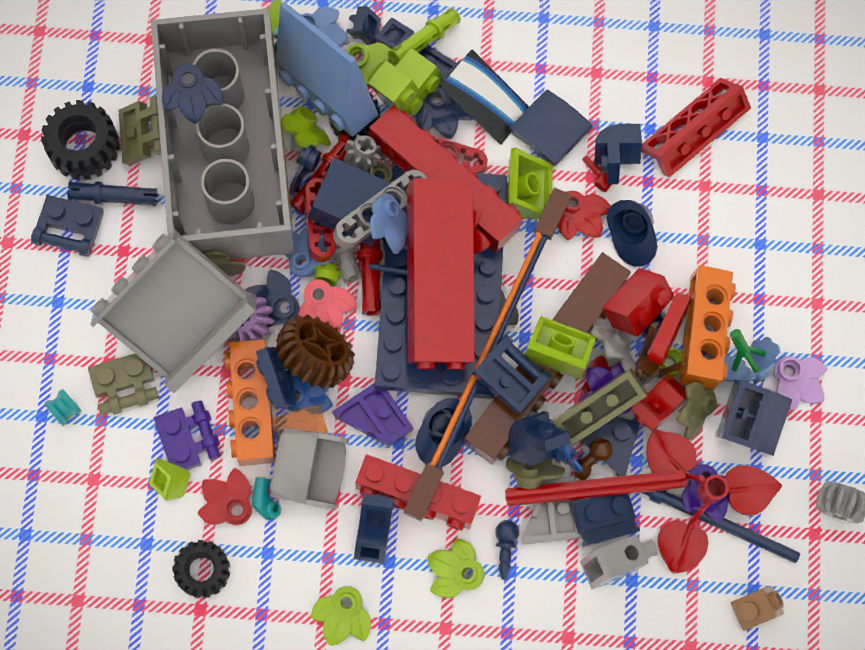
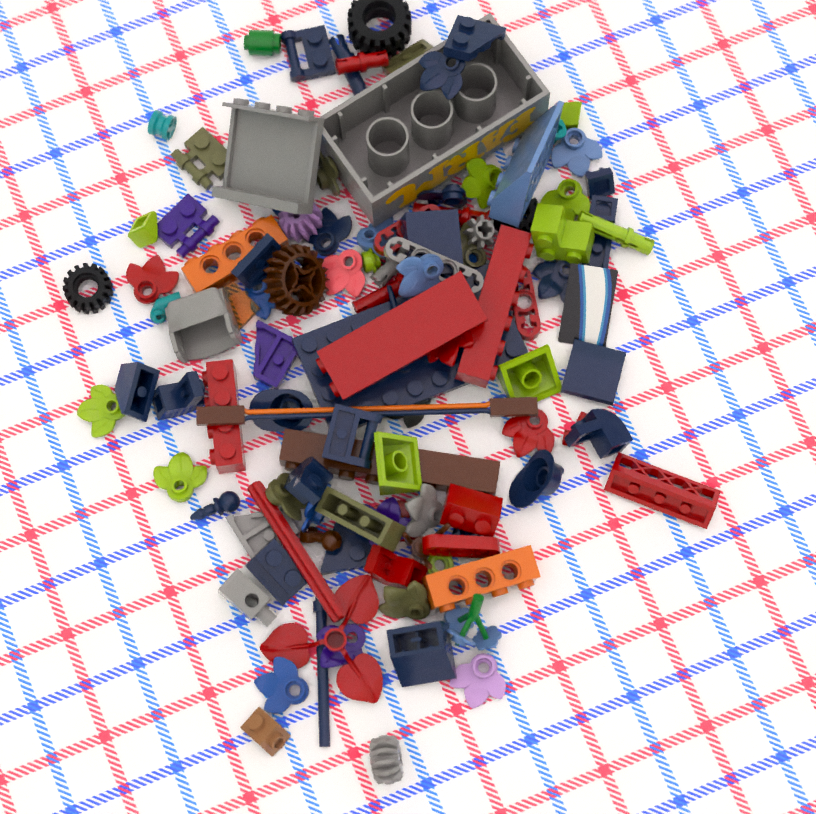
camera: 70 degrees right, 0 degrees up
none -> dark blue slope [114,362,160,422]
none -> green brick [244,30,281,56]
none -> blue plate [254,657,309,714]
none -> red pin [335,50,389,76]
none -> dark blue wing [443,15,507,62]

